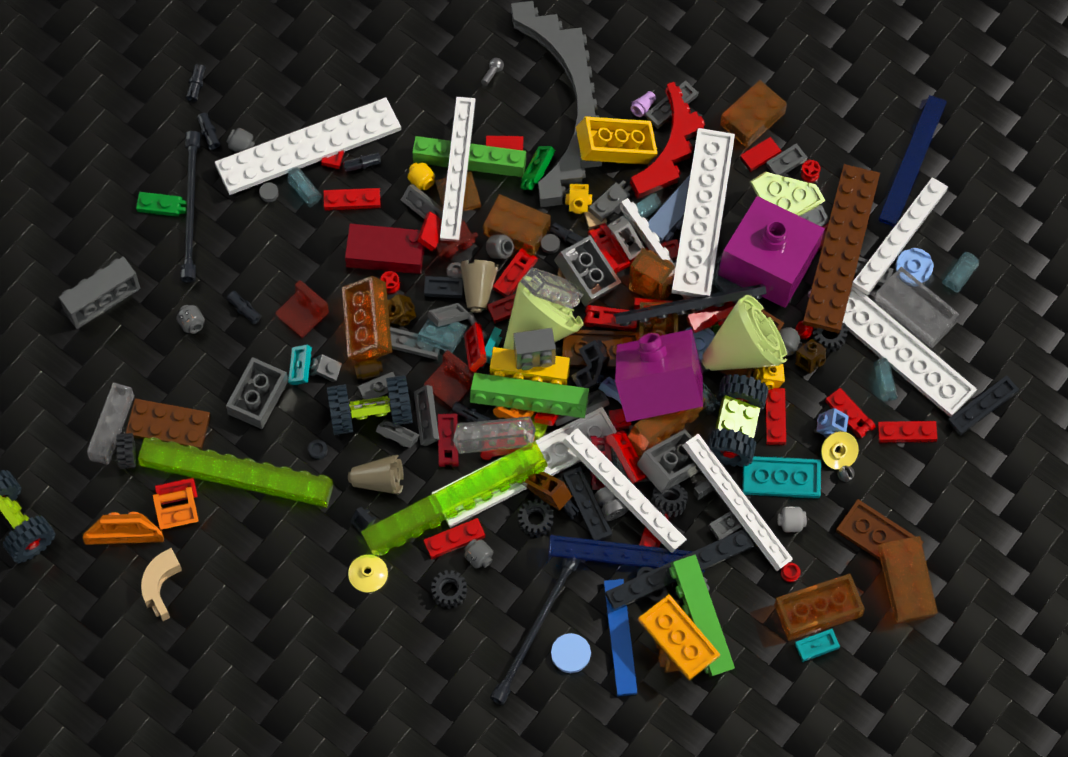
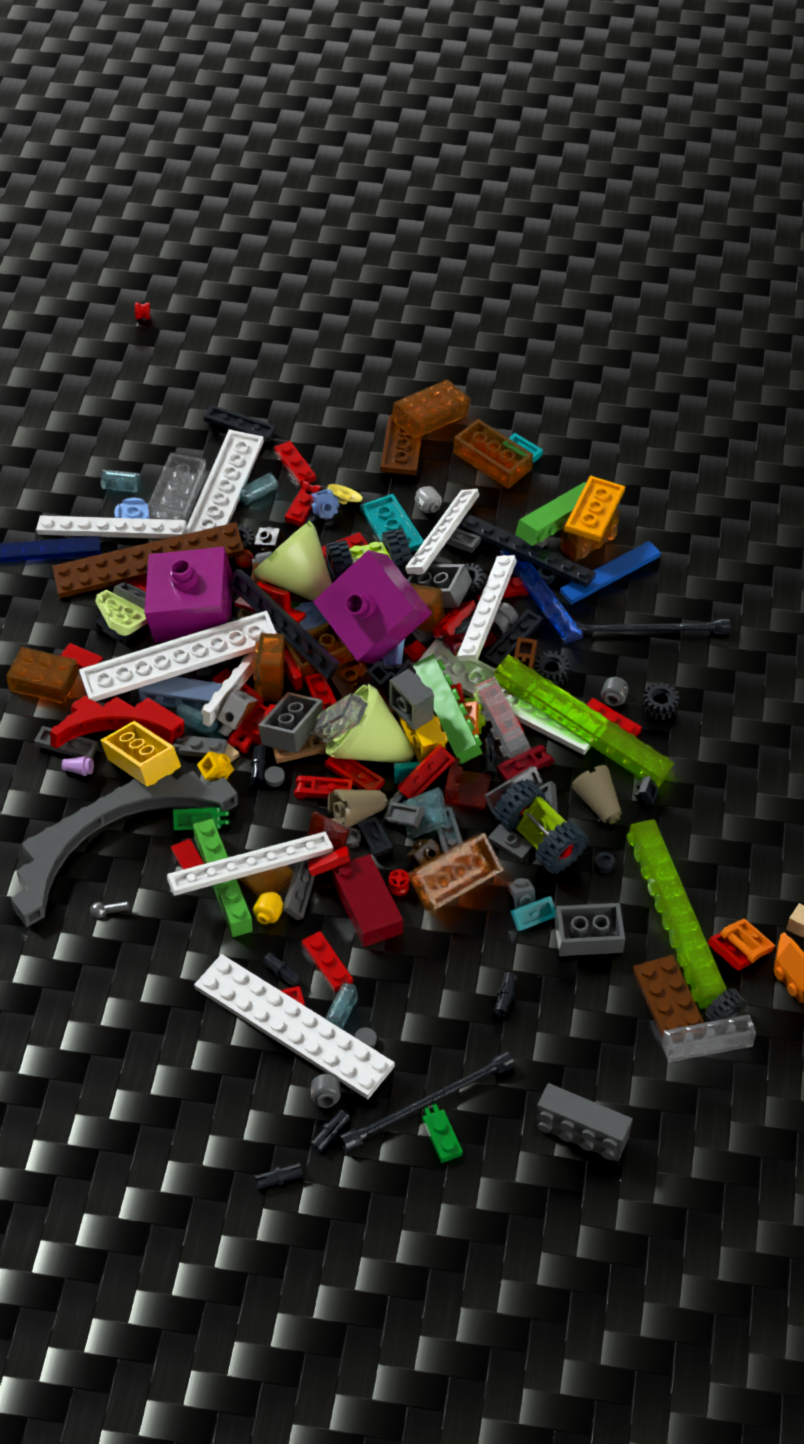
camera: 120 degrees left, 15 degrees down
dark grey head [176,305,205,334] -> none
clear red bracket [276,280,329,337] -> none
light yellow dish [348,555,388,593] -> none
dark brown brick [354,358,383,381] -> none
clear orange brick [483,194,551,256] -> none
dark grey head [486,235,514,259] -> none
light blue tile [551,633,591,674] -> none
dark grey plate [766,143,807,176] -> none
red plate [781,563,800,582] -> none
red wheel [801,160,821,183] -> none
flat silver hinge [838,466,854,482] -> none

